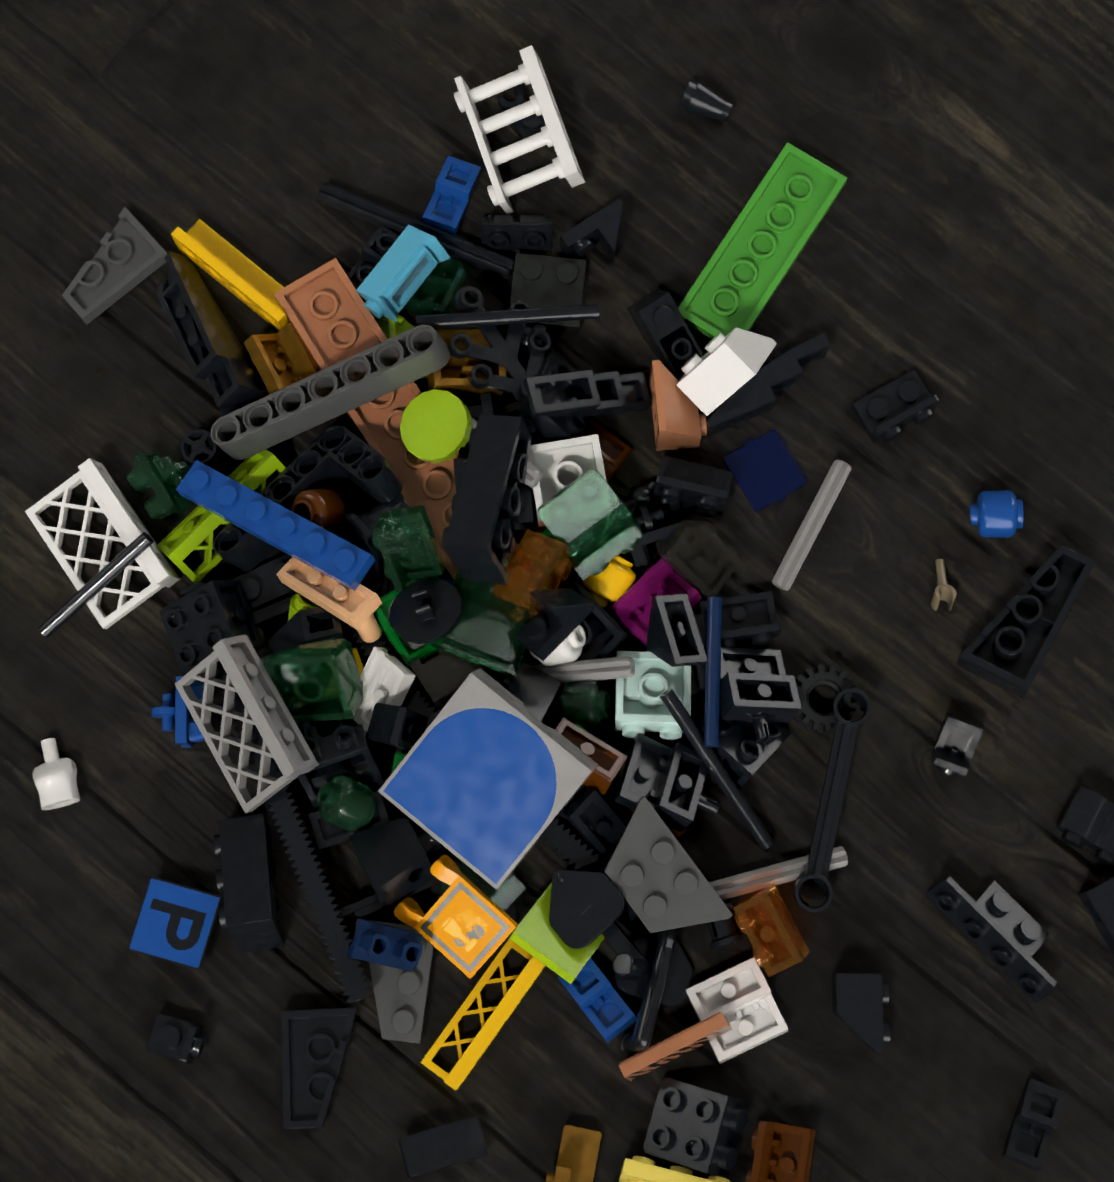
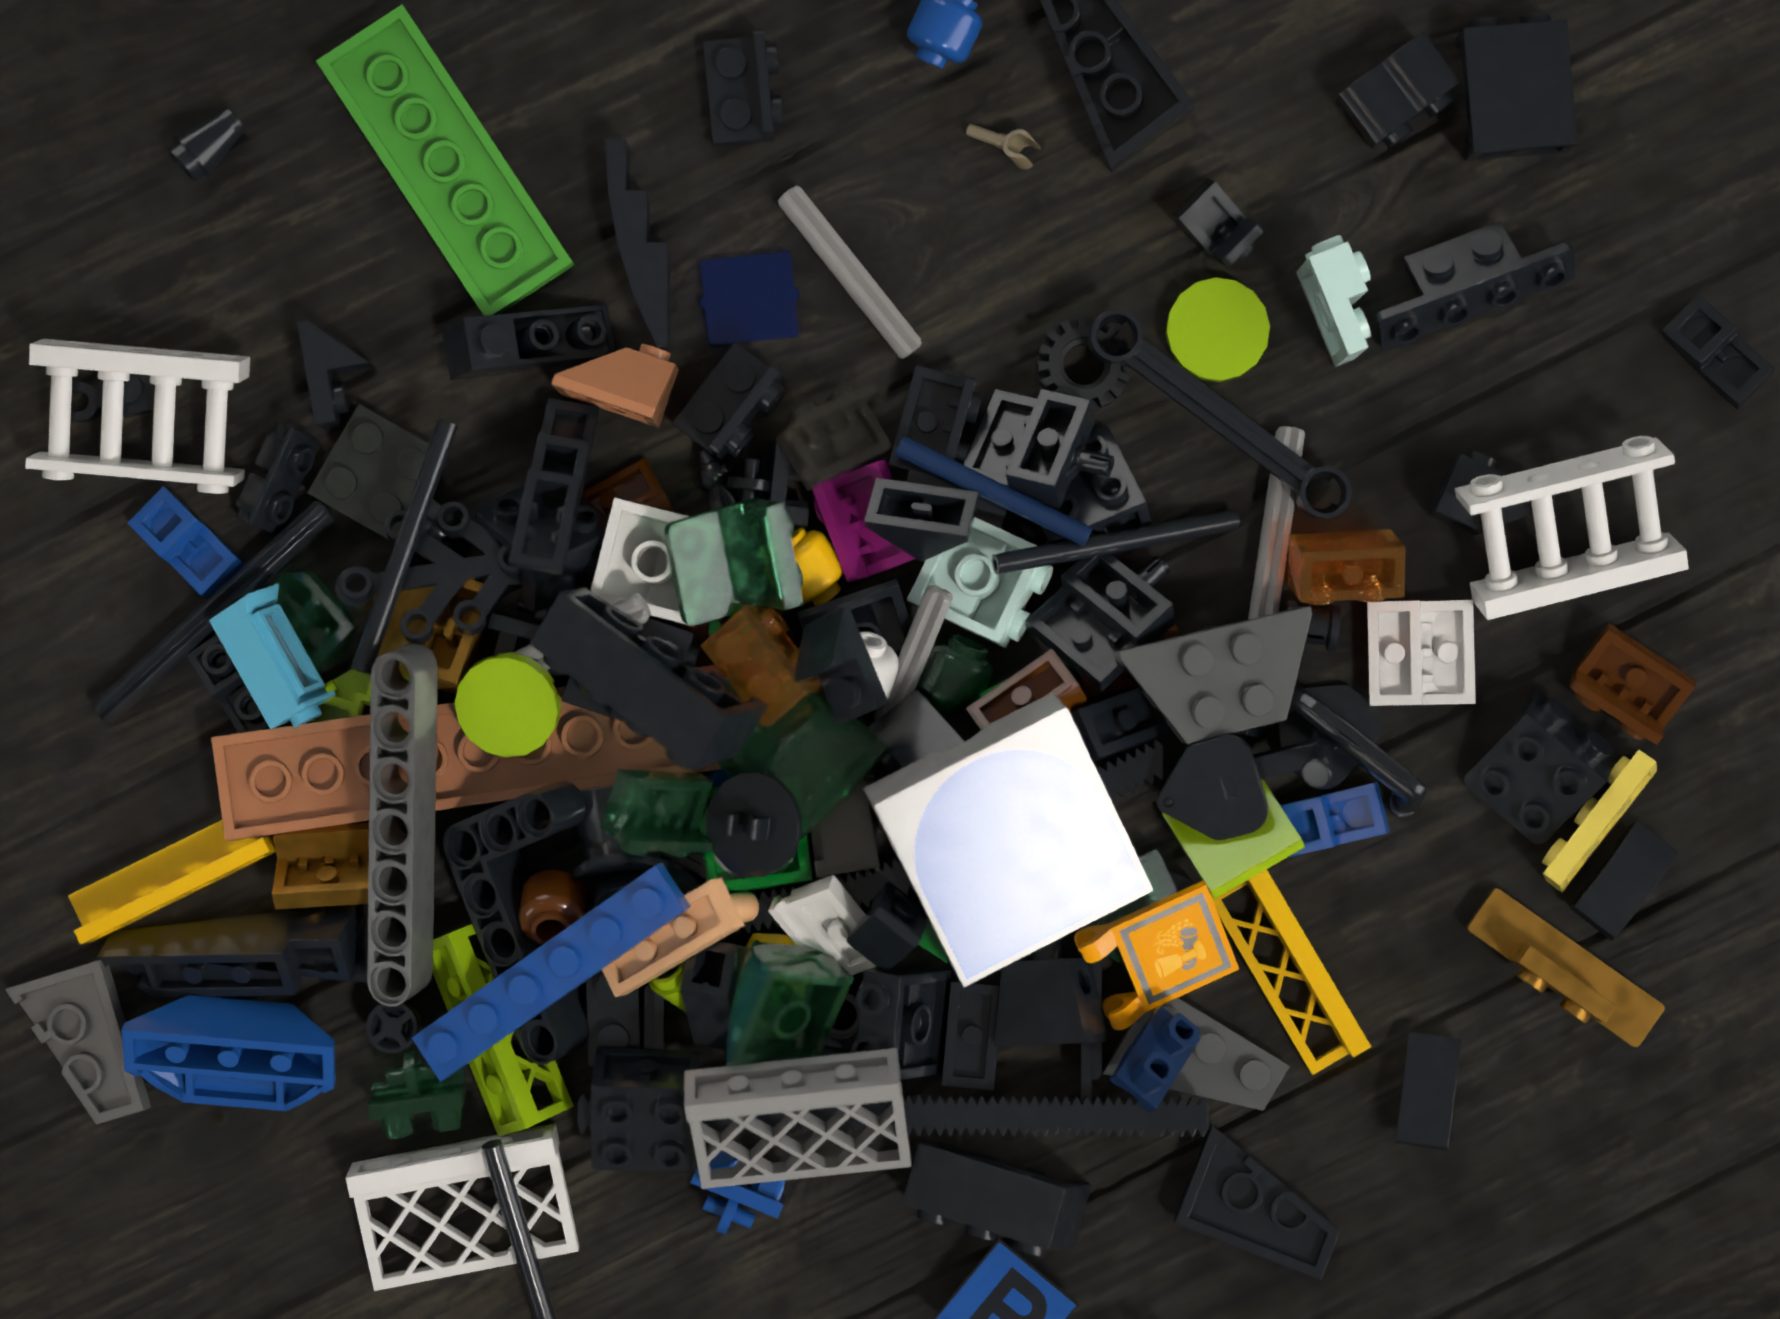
camera: 65 degrees left, 10 degrees up
clear green head [317,776,376,831] -> none
nougat tile [619,1012,733,1081] -> none
white slope [677,327,777,416] -> none
none -> blue wedge [122,995,336,1111]
none -> lime tile [1165,277,1270,382]
none -> light aqua plate [1296,235,1371,367]
none -> white fence [1455,436,1689,620]

